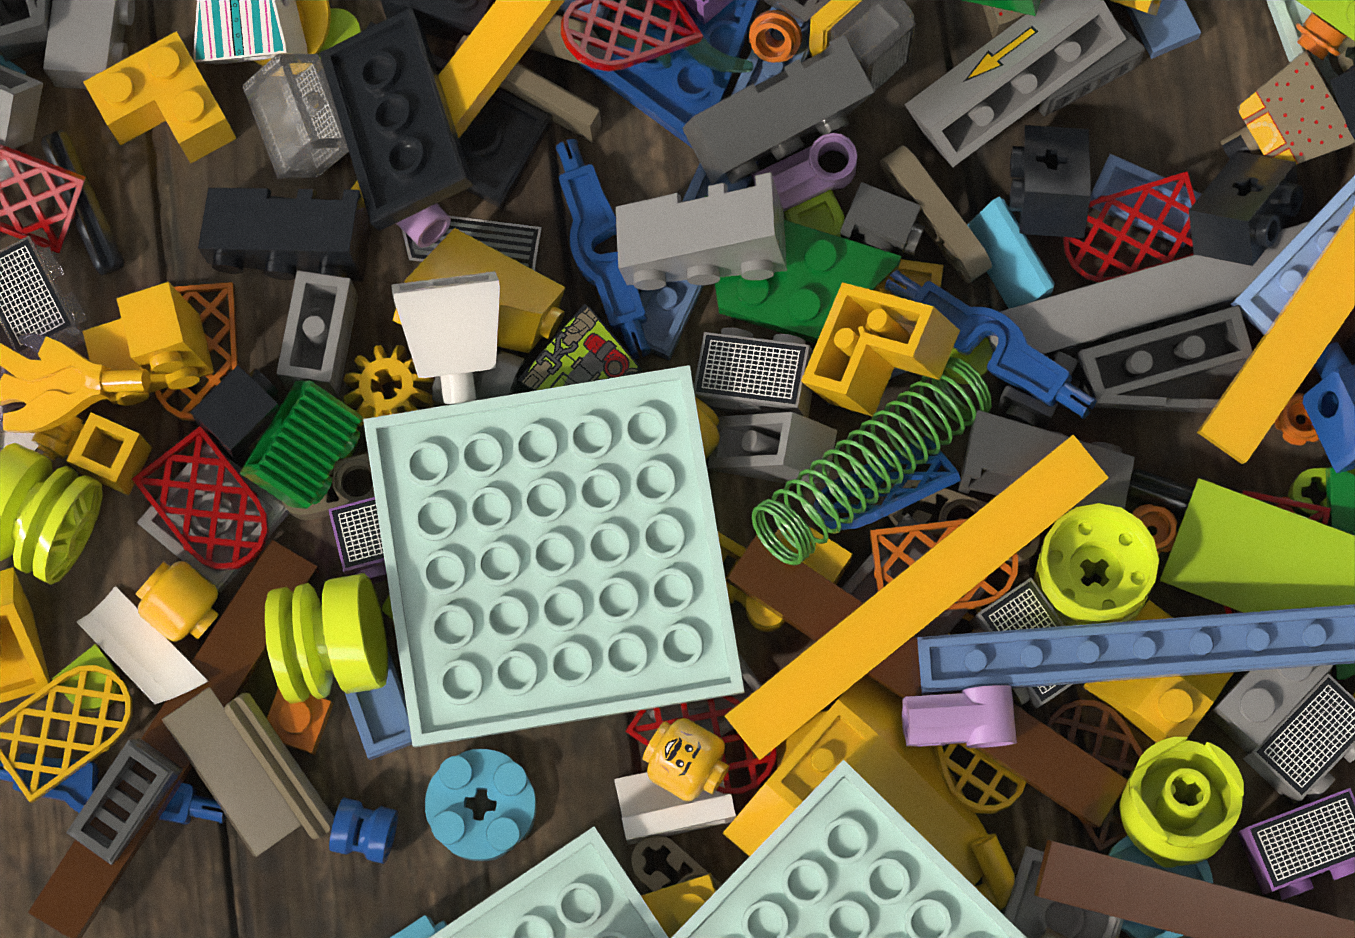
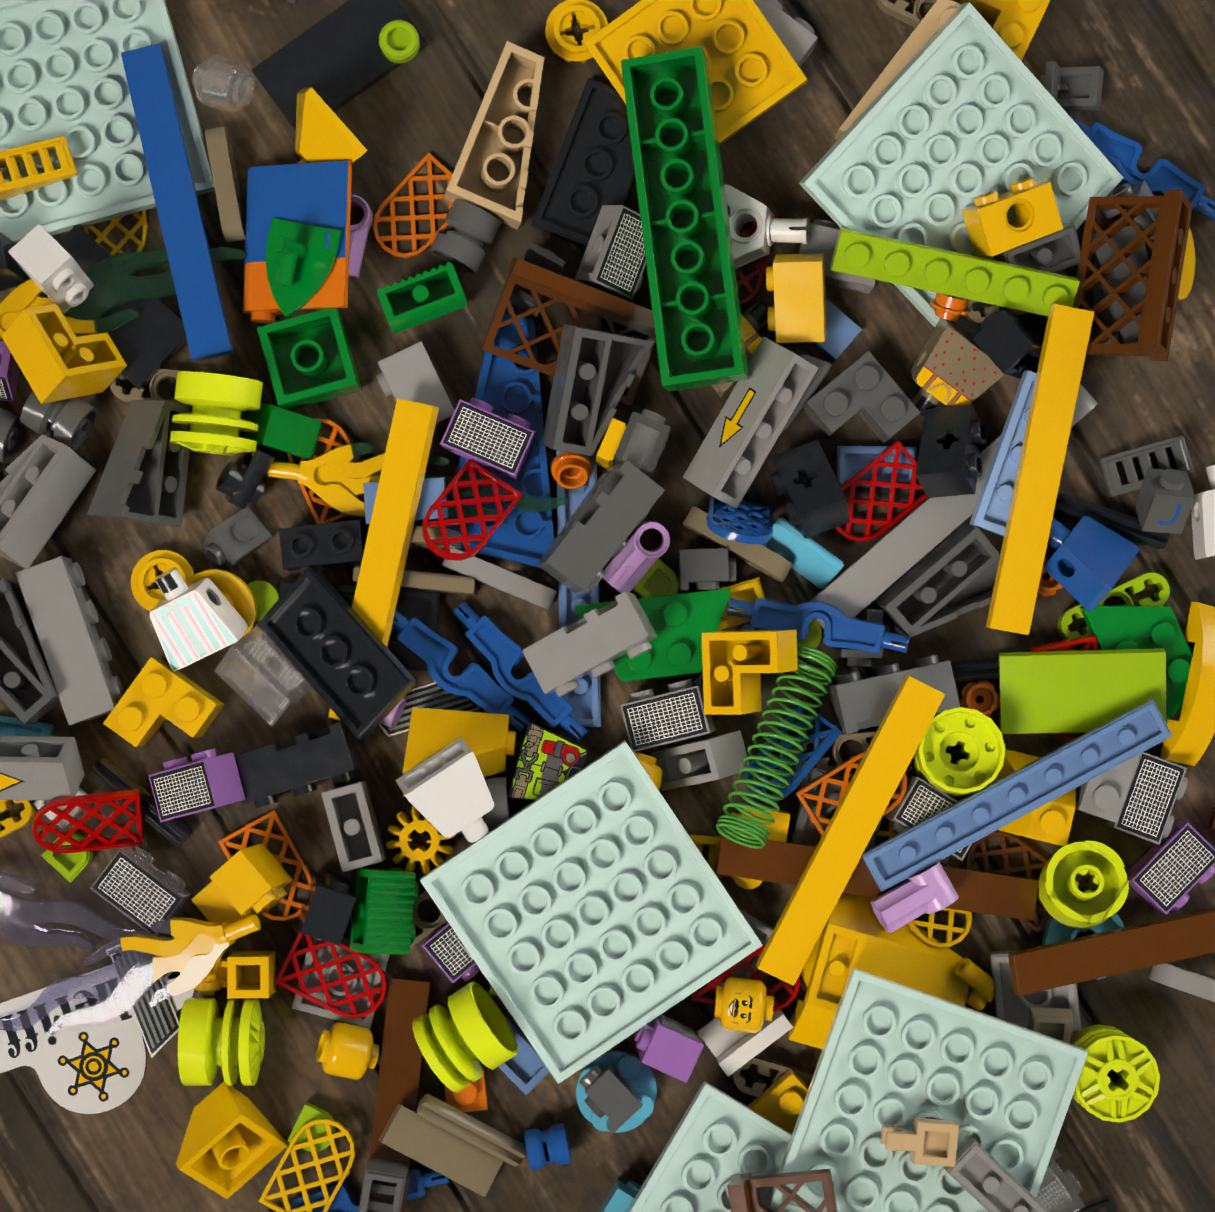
camera: 35 degrees left, 10 degrees up
white sticker [76,586,208,704] -> none
none -> brick [148,749,245,822]
none -> blue piece [392,610,530,732]
none -> light grey beam [442,548,557,610]
none -> dark grey brick [579,1062,643,1134]
none -> medium lavender brick [633,1014,704,1083]
none -> blue window [706,496,774,544]
none -> dark grey brick [802,351,921,444]

